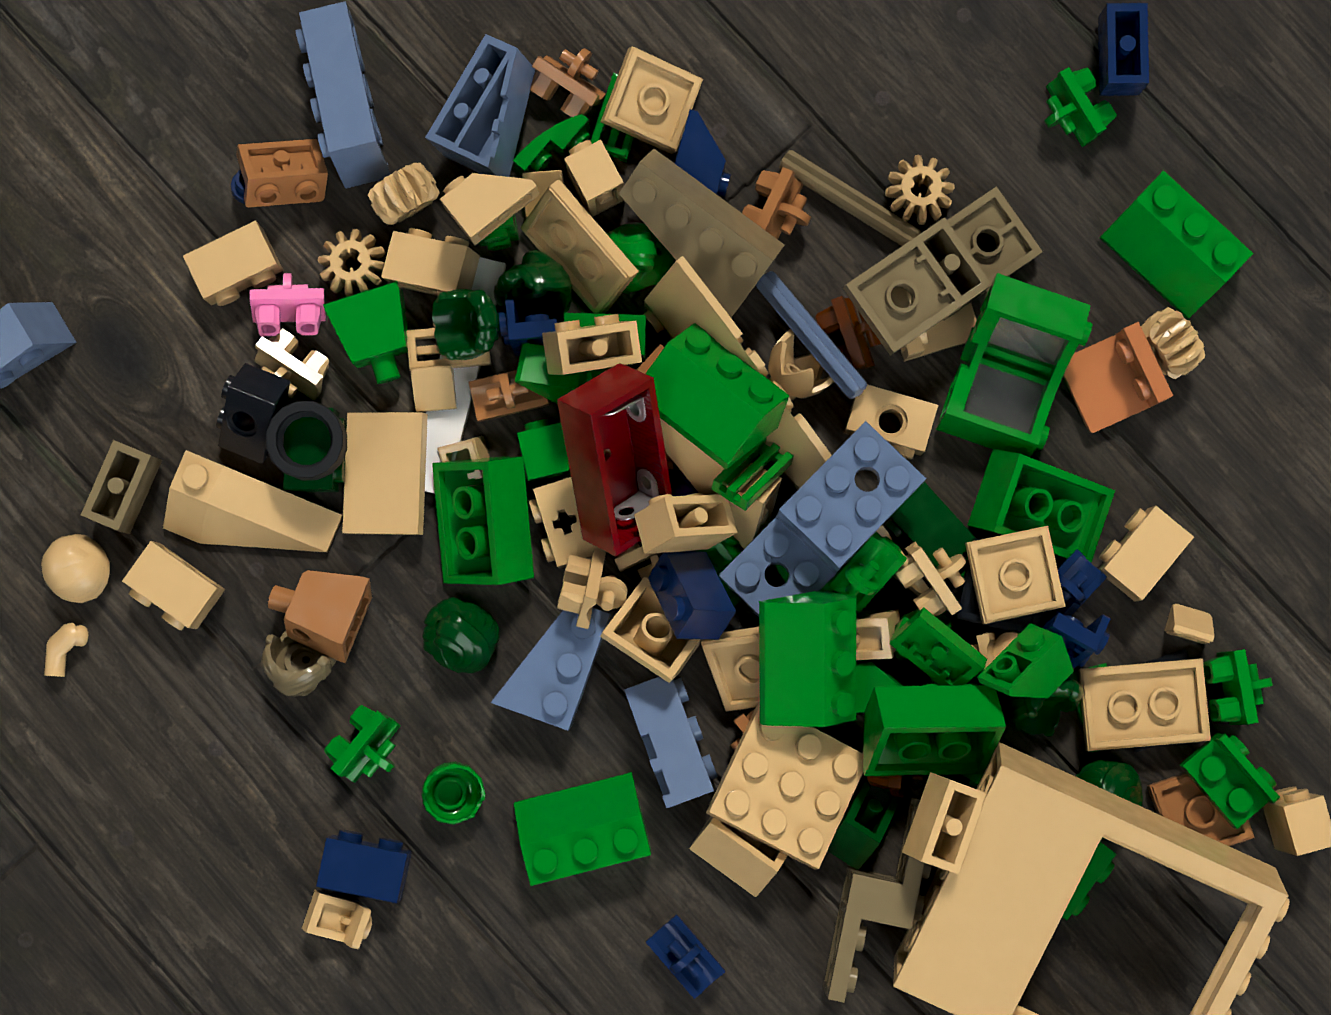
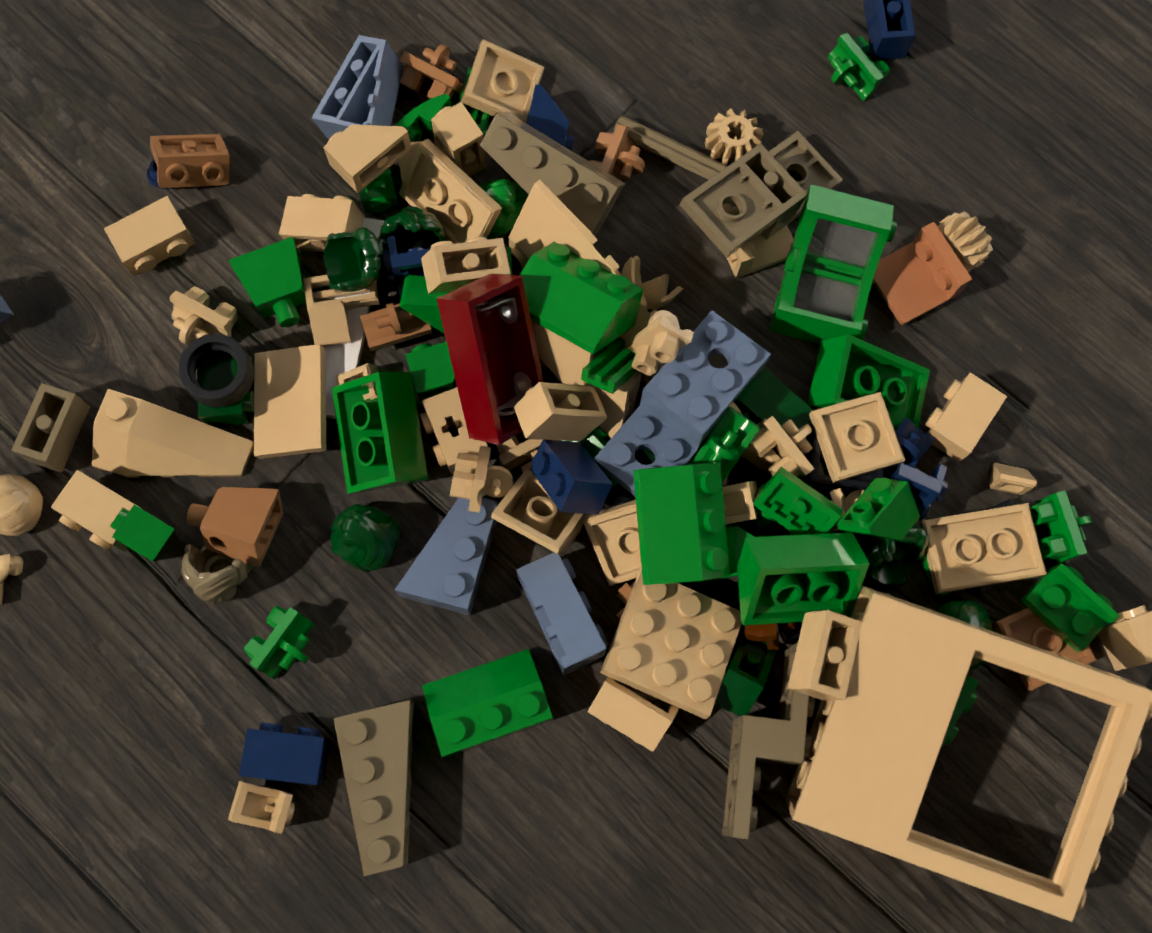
camera: 15 degrees left, 10 degrees down
black brick [216,363,290,464] -> none
bright pink hips [250,273,326,336] -> none
sand blue wedge [296,1,390,189] -> none
tan gear [318,229,386,297] -> none
tan gear [368,163,440,225] -> none
green hair [421,761,486,825] -> none
dark blue hips [646,914,726,999] -> none
sand blue axle [756,271,867,399] -> none
reddish brown hips [815,296,881,370] -> none
tan brick [844,384,938,459] -> none
green slope [1099,170,1253,319] -> none
none -> green slope [110,504,174,562]
none -> dark tan wedge [333,700,414,876]
none -> tan hips [627,310,694,376]

